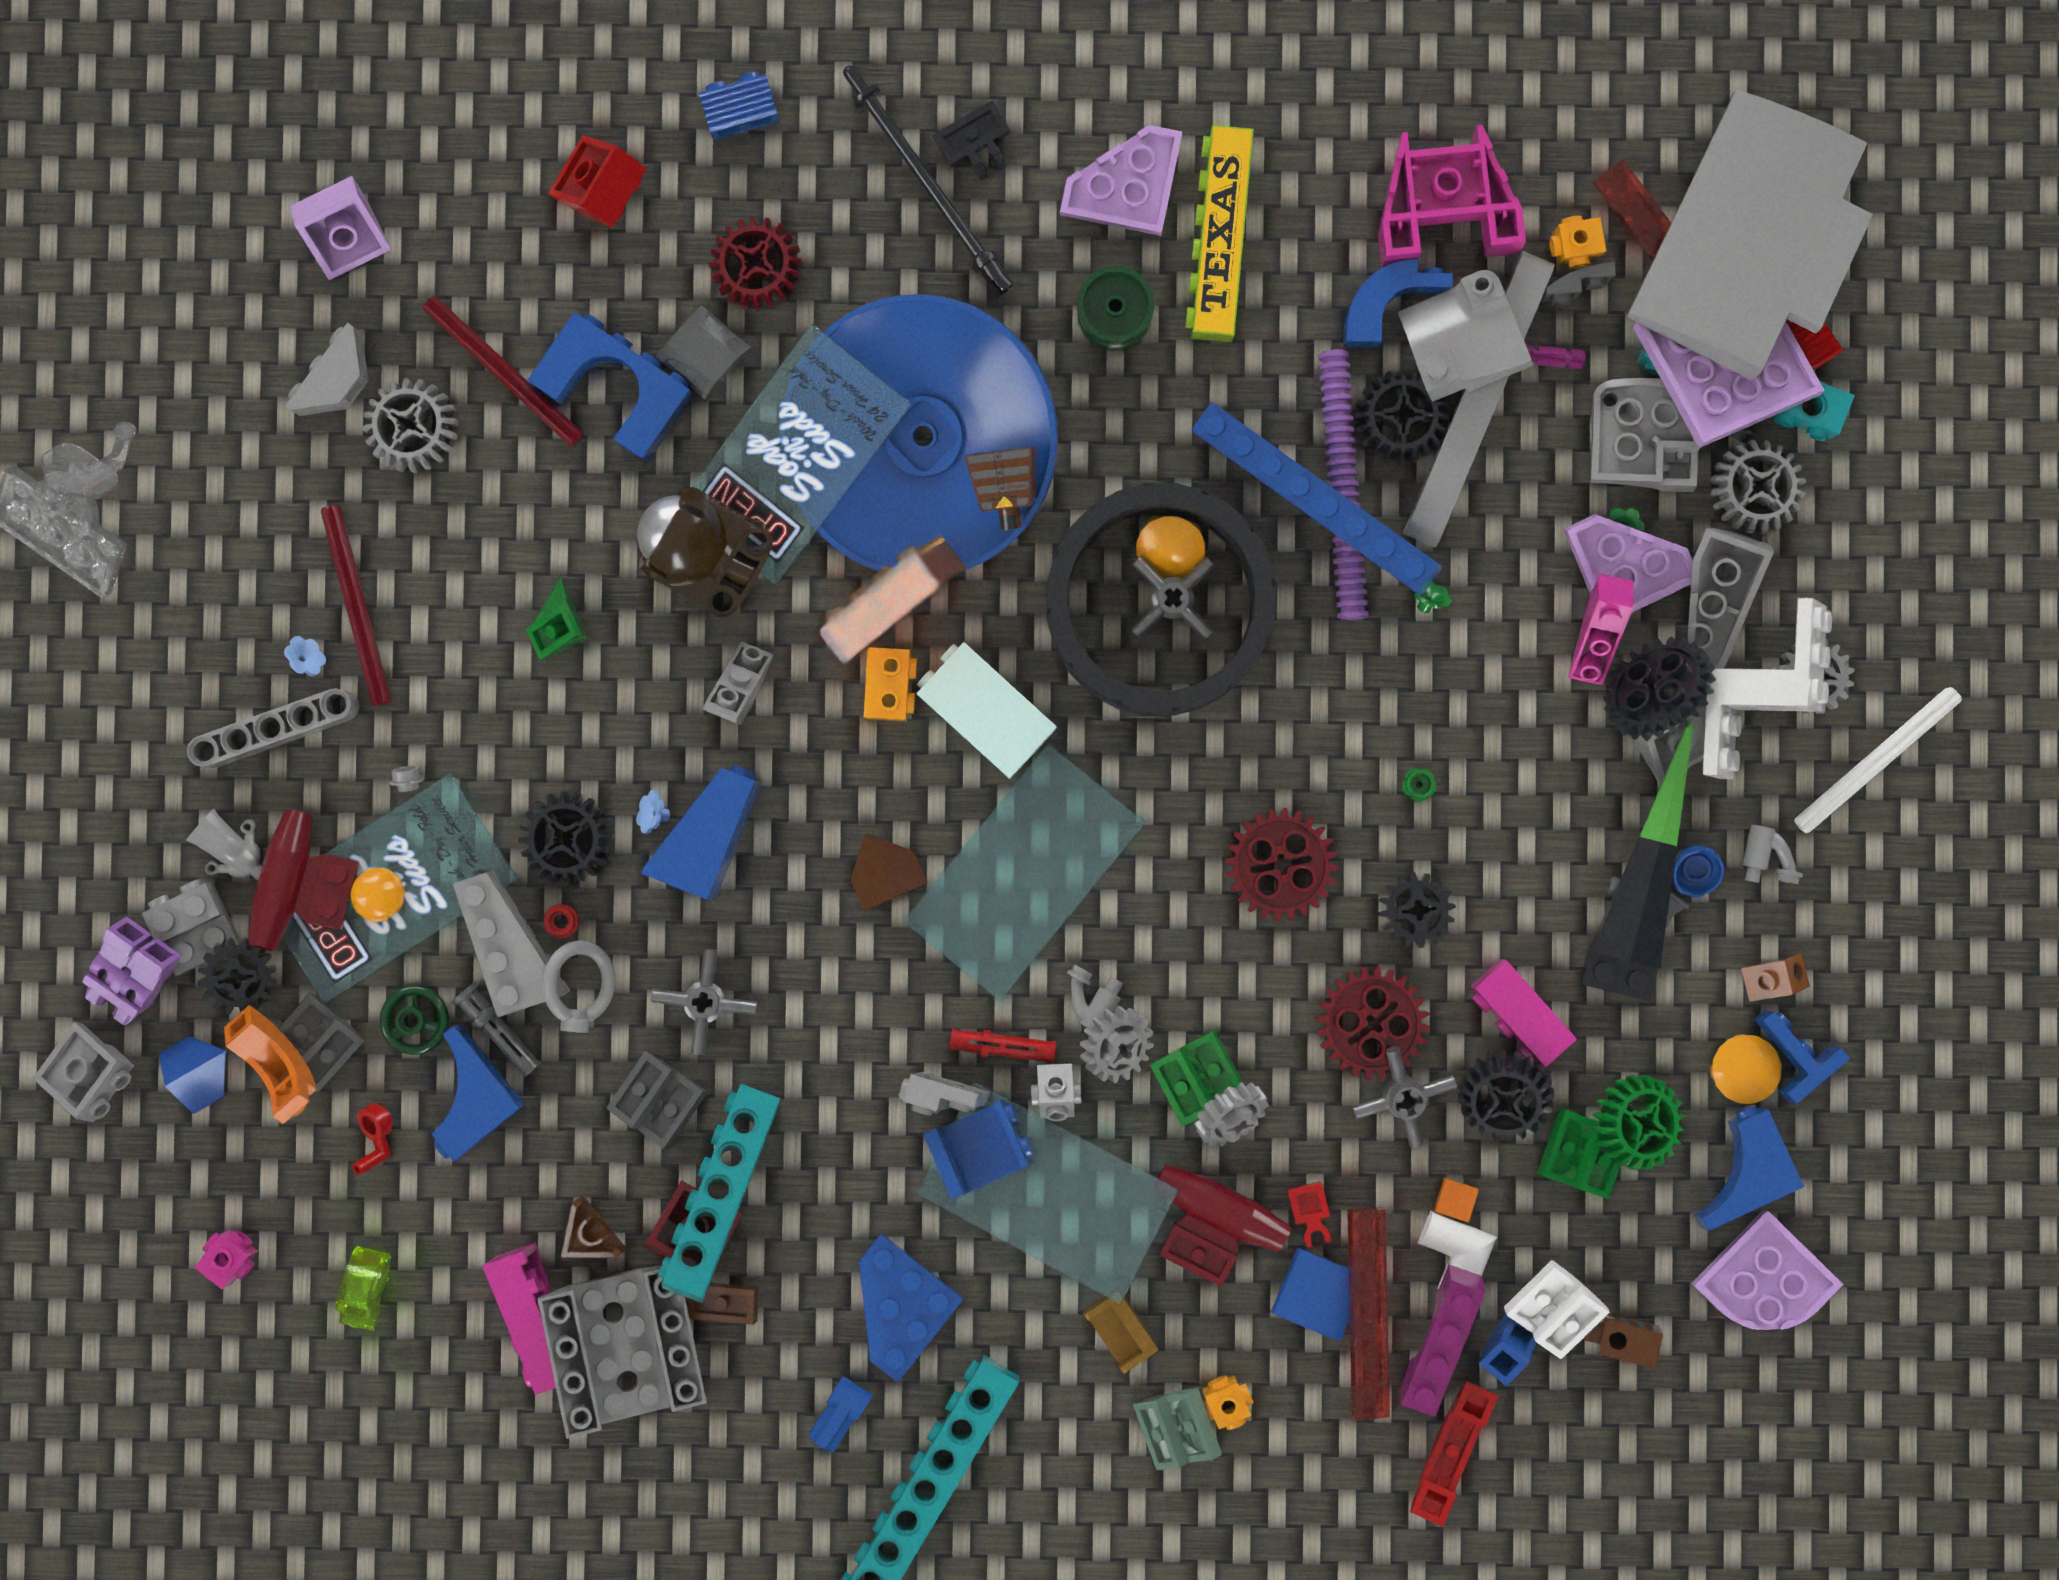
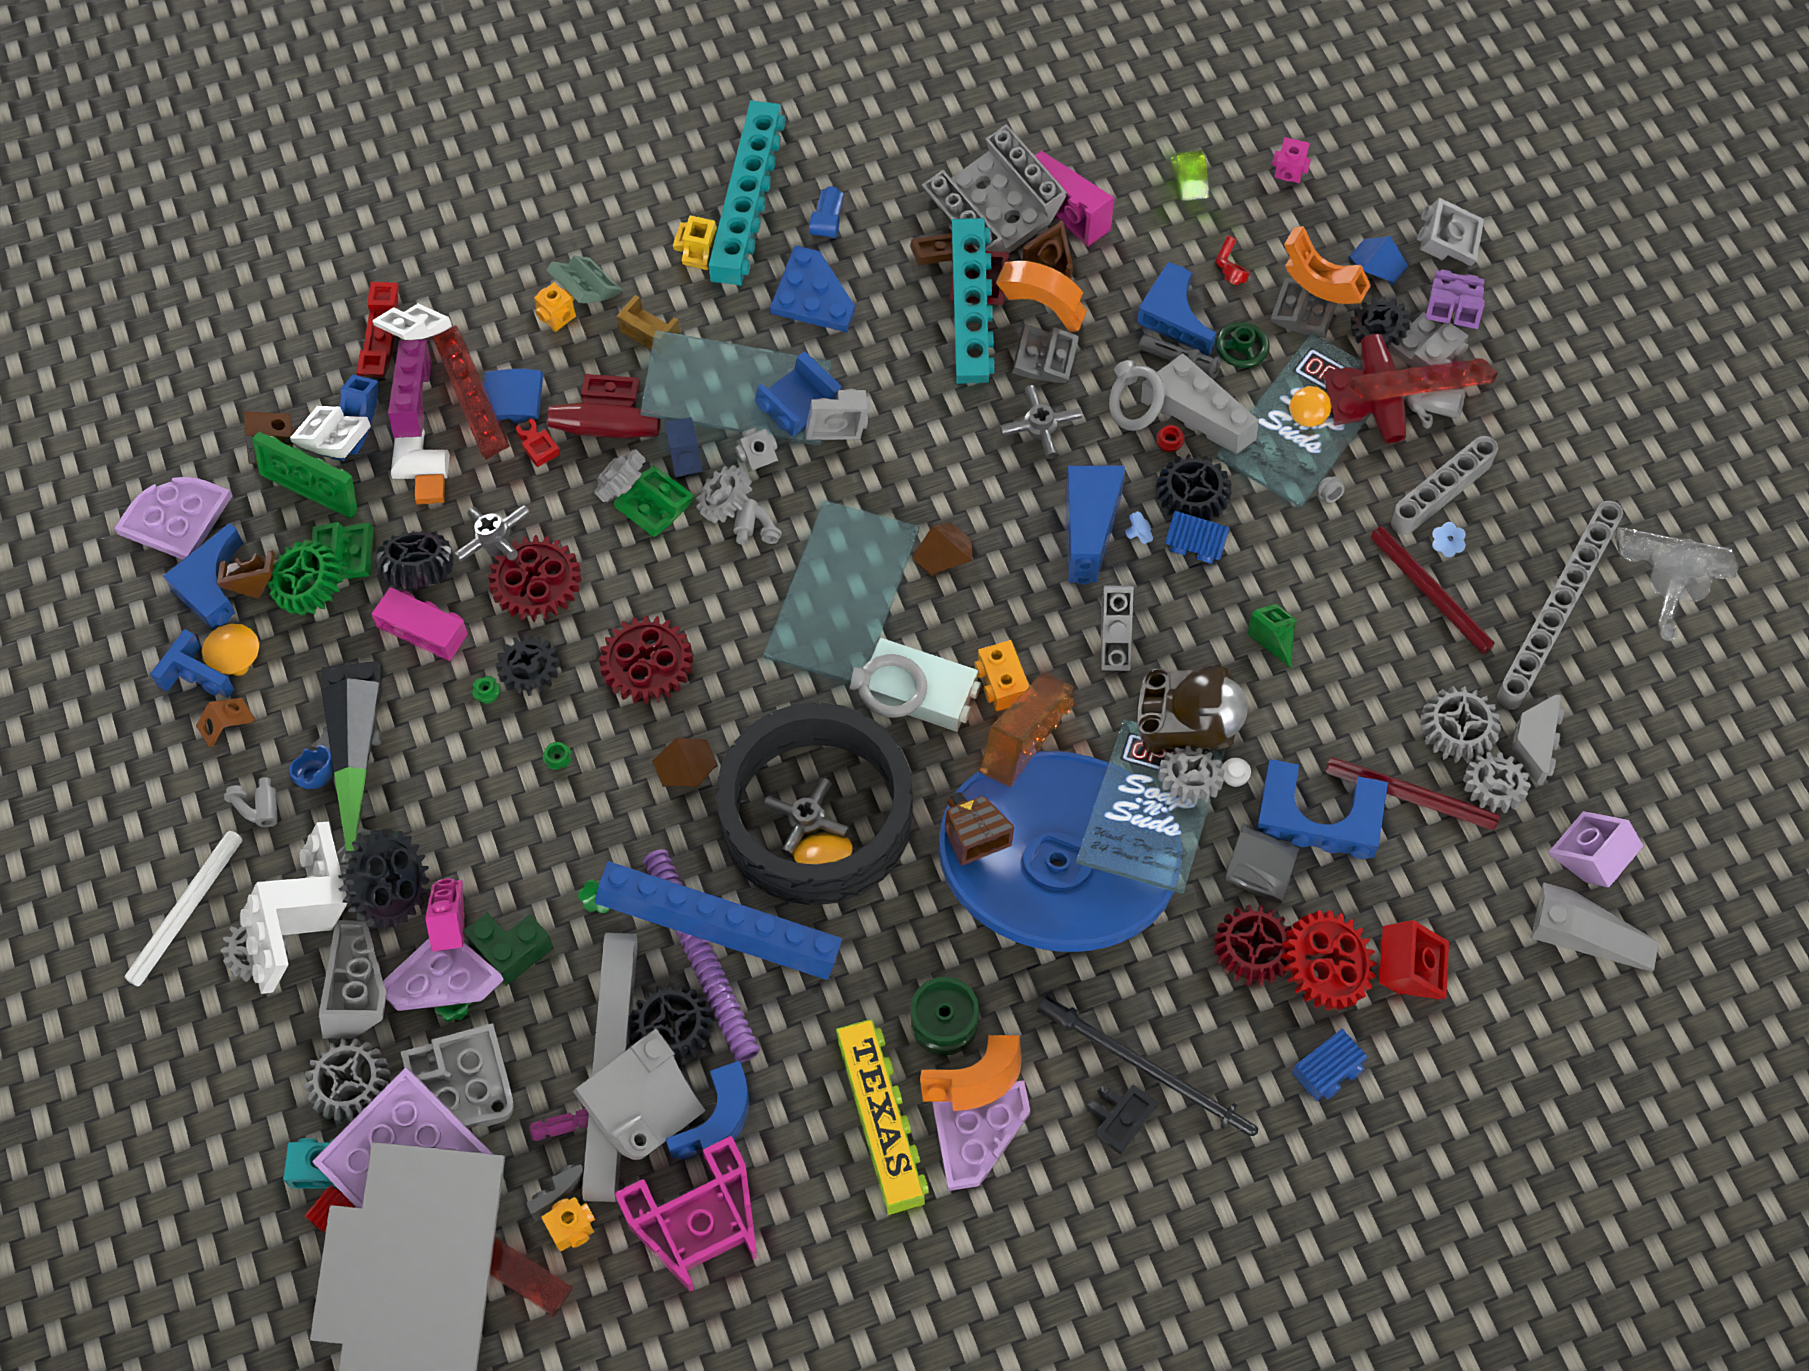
camera: 155 degrees right, 25 degrees down
red pin [949,1028,1056,1063] -> none
none -> reddish brown slope [217,550,275,599]
none -> green plate [252,432,358,519]
none -> white slope [372,304,452,340]
none -> dark green brick [463,912,554,986]
none -> green plate [472,676,500,704]
none -> reddish brown slope [652,738,718,787]
none -> dark blue slope [664,417,703,477]
none -> yellow brick [673,215,718,270]
none -> light grey piece [850,654,927,718]
none -> orange arch [920,1035,1022,1111]
none -> orange arch [996,261,1087,332]
none -> light grey gear [1158,746,1225,804]
none -> blue brick [1165,511,1230,564]
none -> white plate [1222,758,1251,787]
none -> red gear [1281,910,1377,1011]
none -> clear red plate [1349,358,1498,401]
none -> light grey gear [1463,752,1531,813]
none -> light grey beam [1497,501,1623,710]
none -> light grey wedge [1531,882,1659,972]

